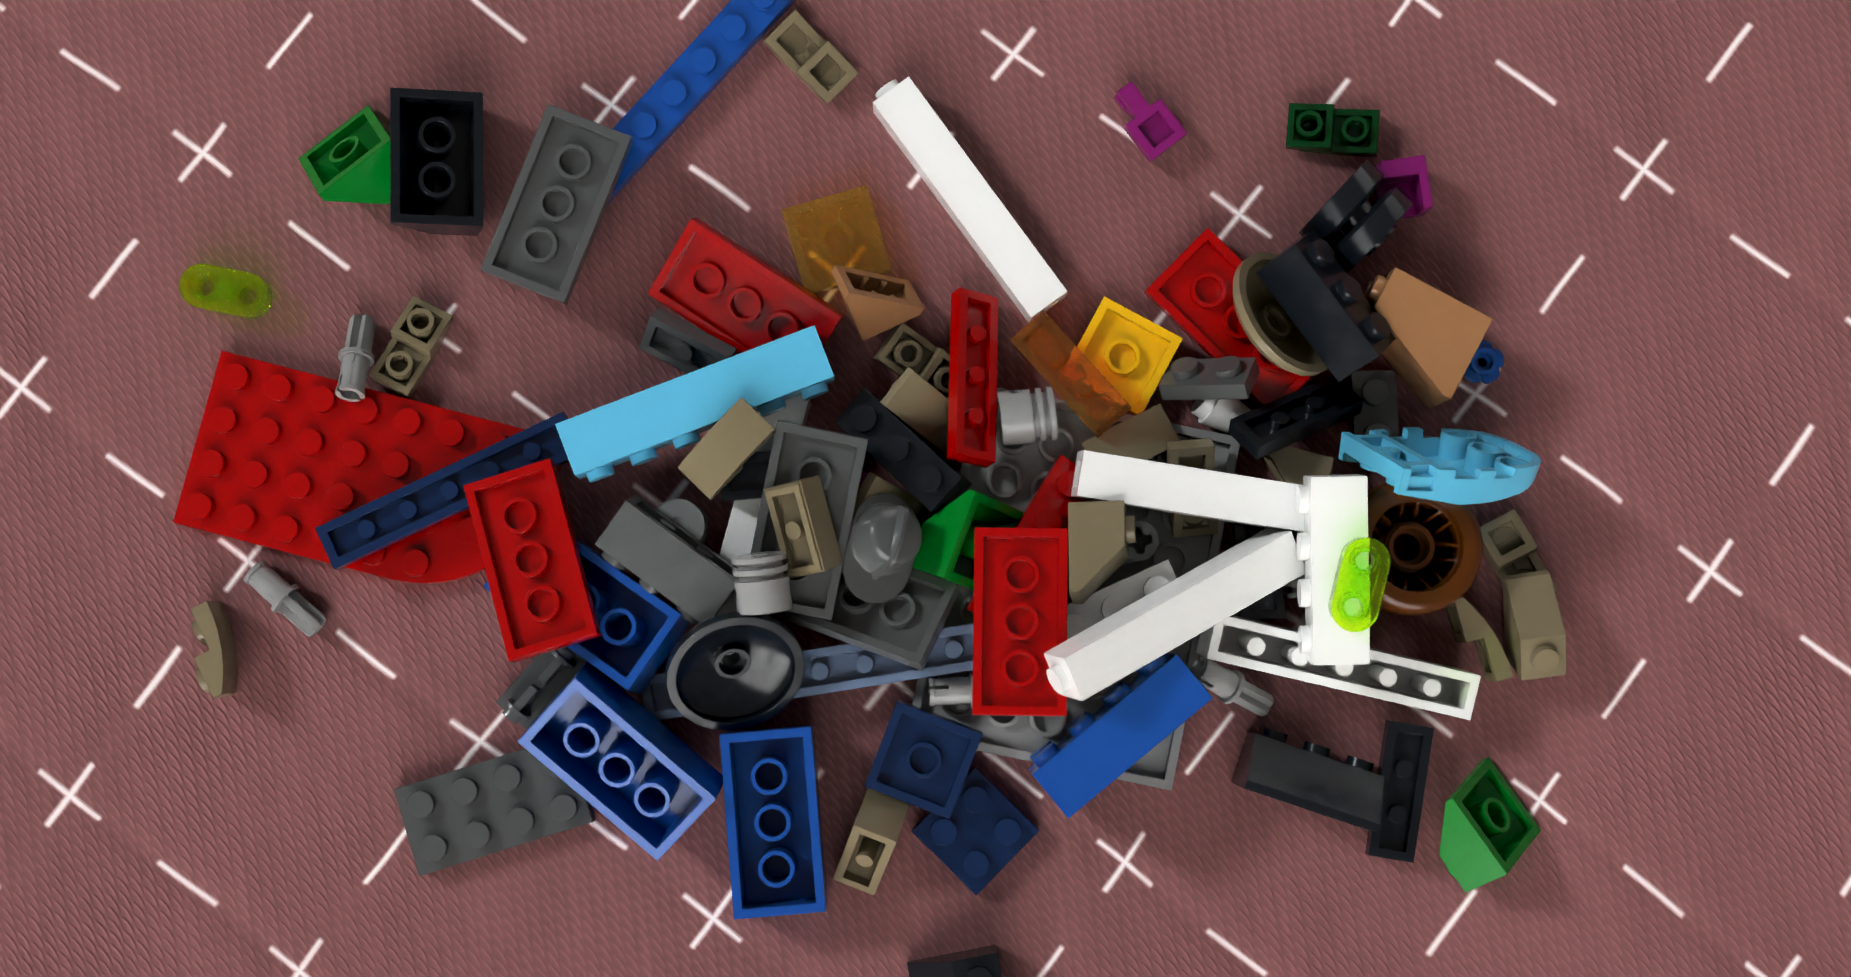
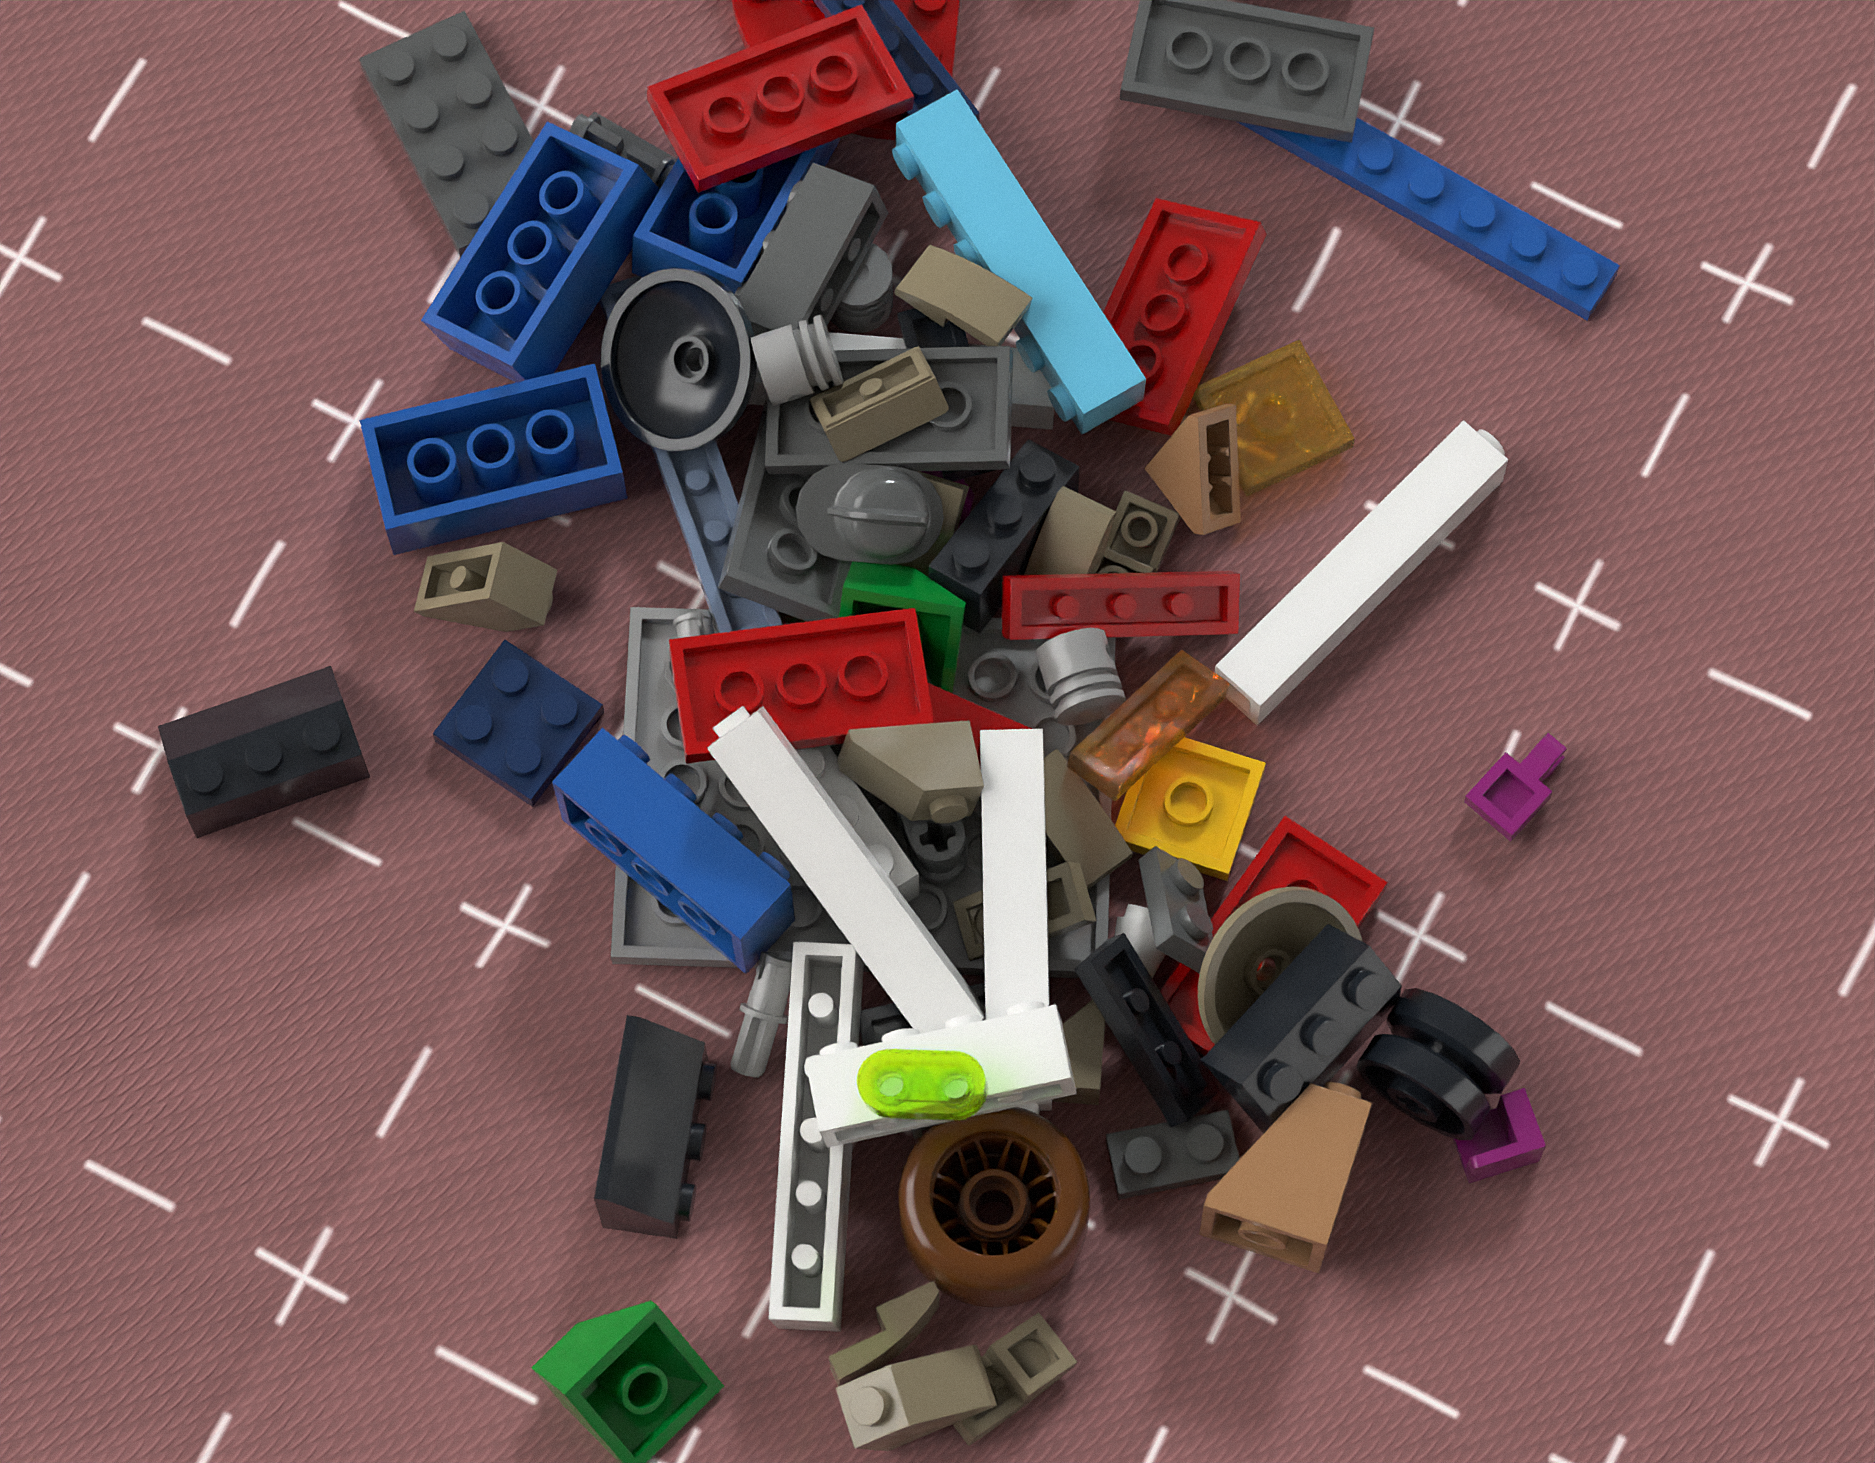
camera: 85 degrees right, 15 degrees down
dark grey plate [639,307,737,373] -> none
dark tan slope [763,10,859,104] -> none
dark blue plate [865,699,983,819] -> none
dark green slope [1286,103,1380,157] -> none
medium azure slope [1338,427,1542,505] -> none
black plate [1365,720,1434,863] -> none
blue plate [1464,340,1504,384] -> none

